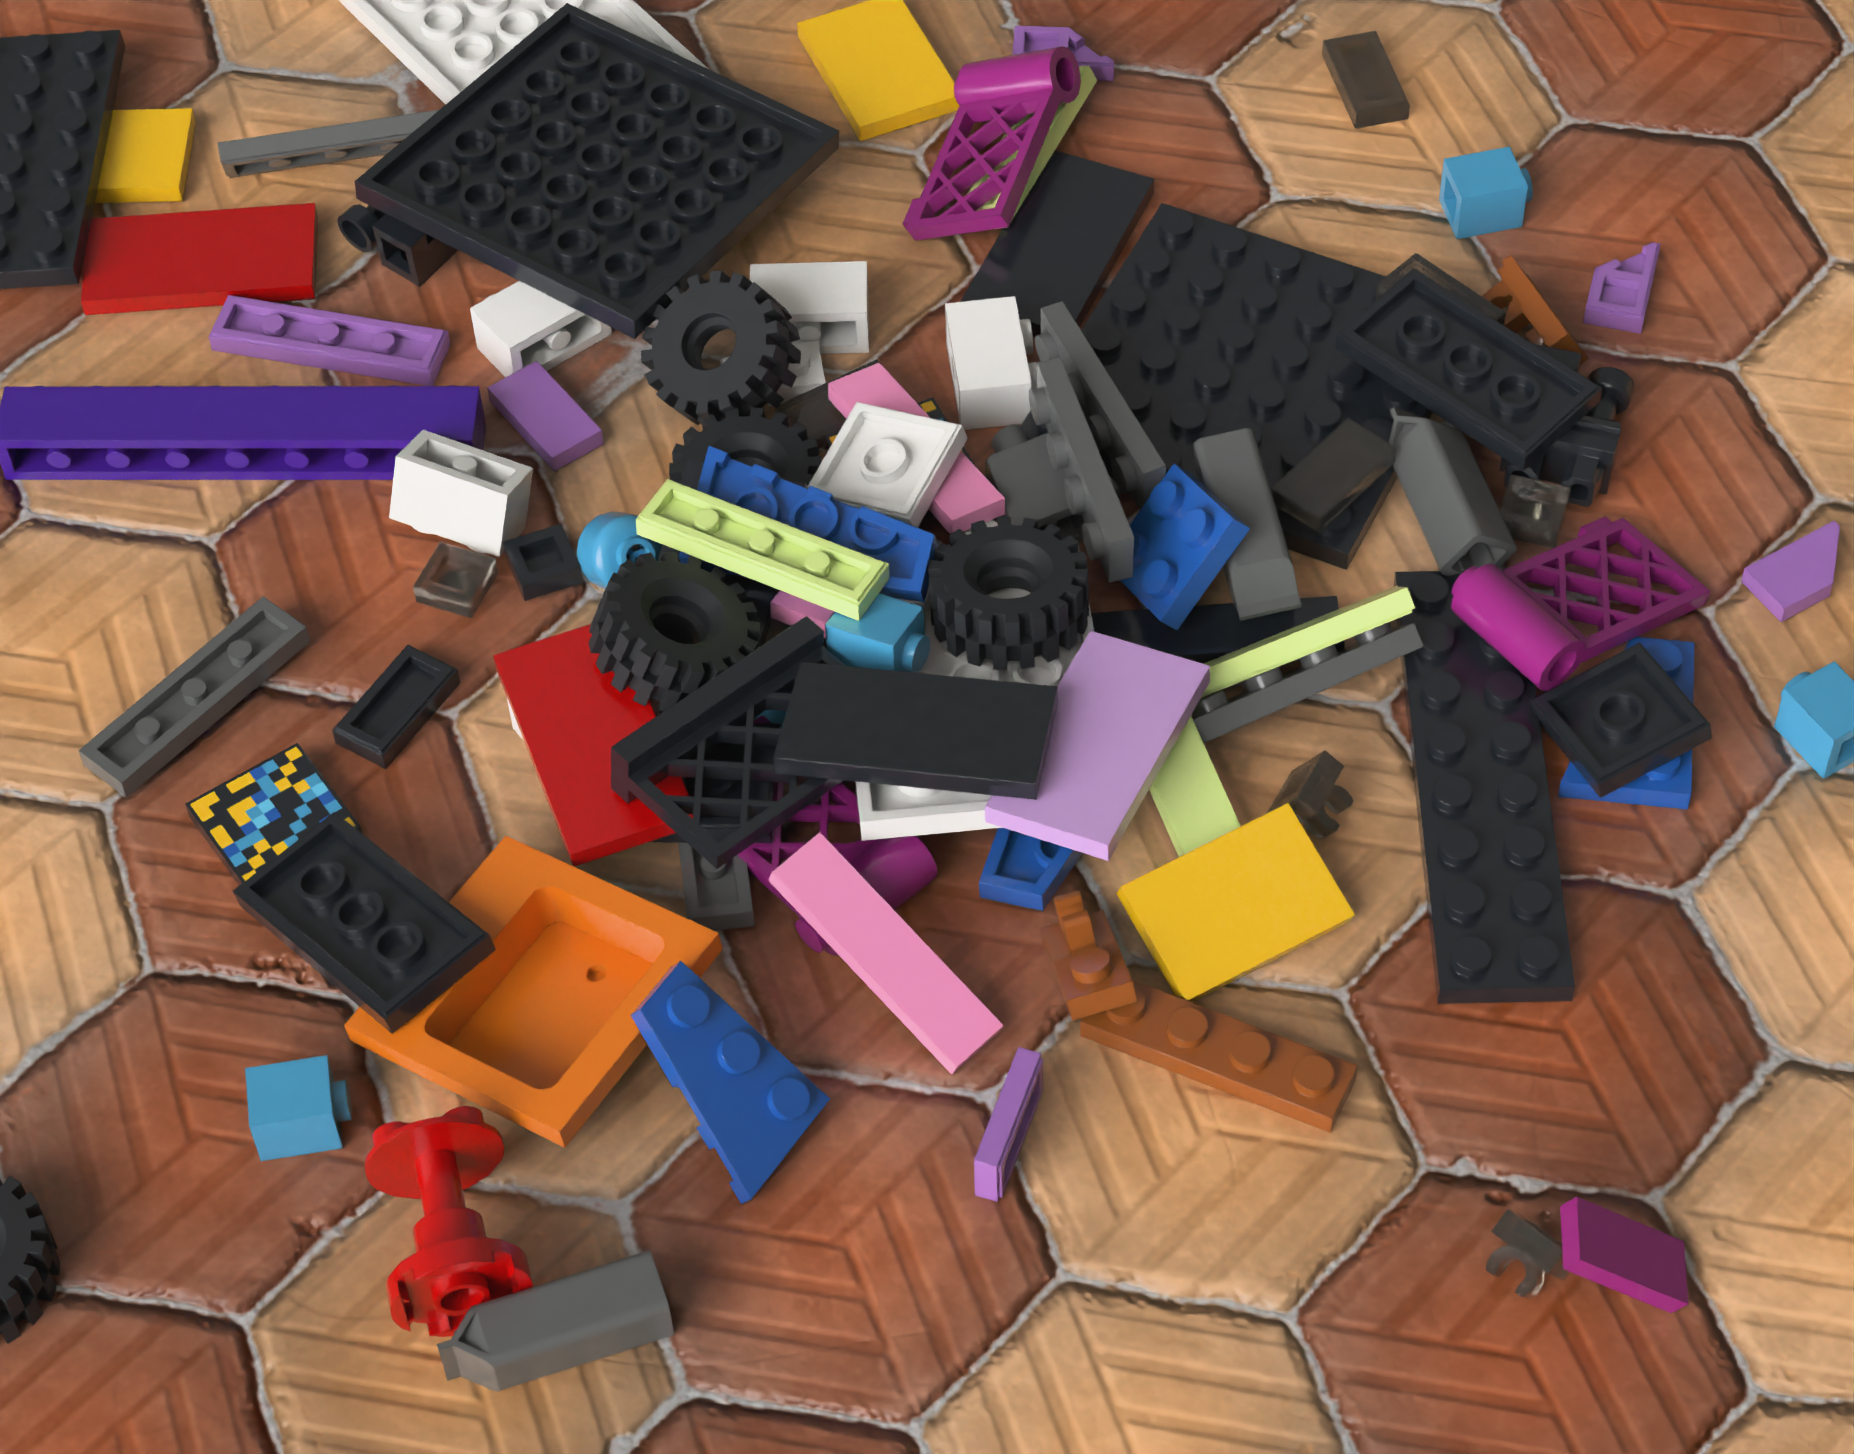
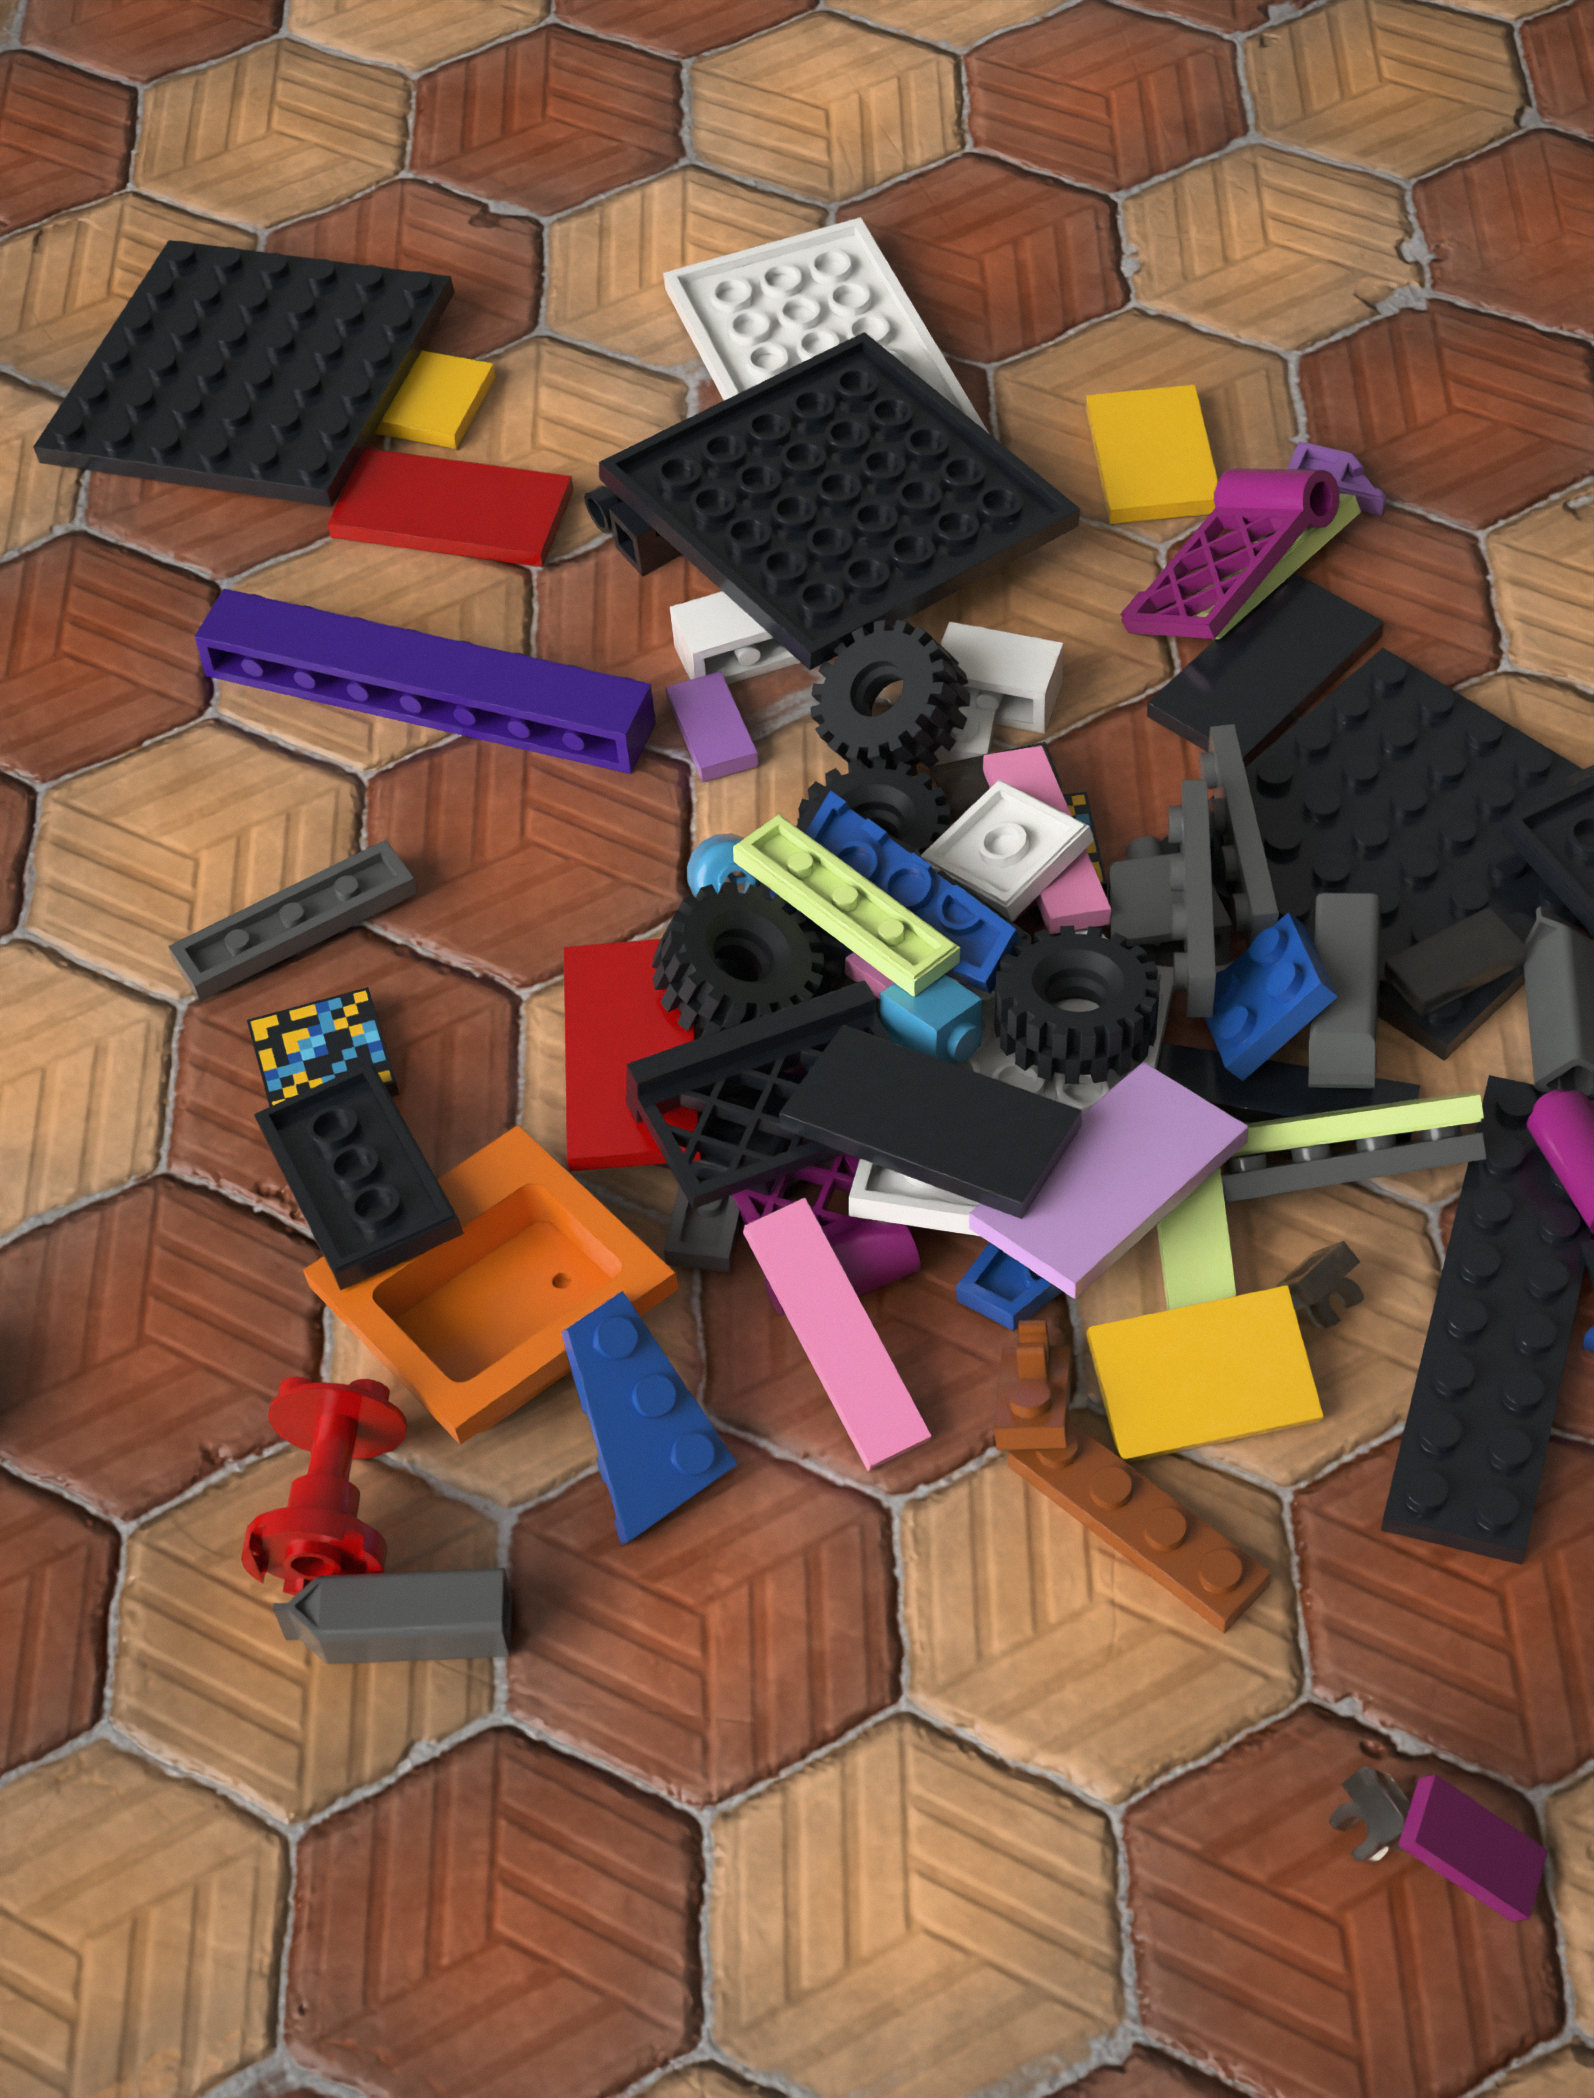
camera: 20 degrees right, 0 degrees up
medium lavender tile [209,295,451,386] -> none
dark grey tile [218,109,440,178] -> none
dark azure brick [245,1055,352,1161] -> none
black tile [332,645,461,769] -> none
white brick [389,430,533,557] -> none
clear smoke plate [413,542,498,618] -> none
black plate [503,524,583,601] -> none
white brick [945,296,1037,430] -> none
medium lavender tile [974,1047,1043,1202] -> none

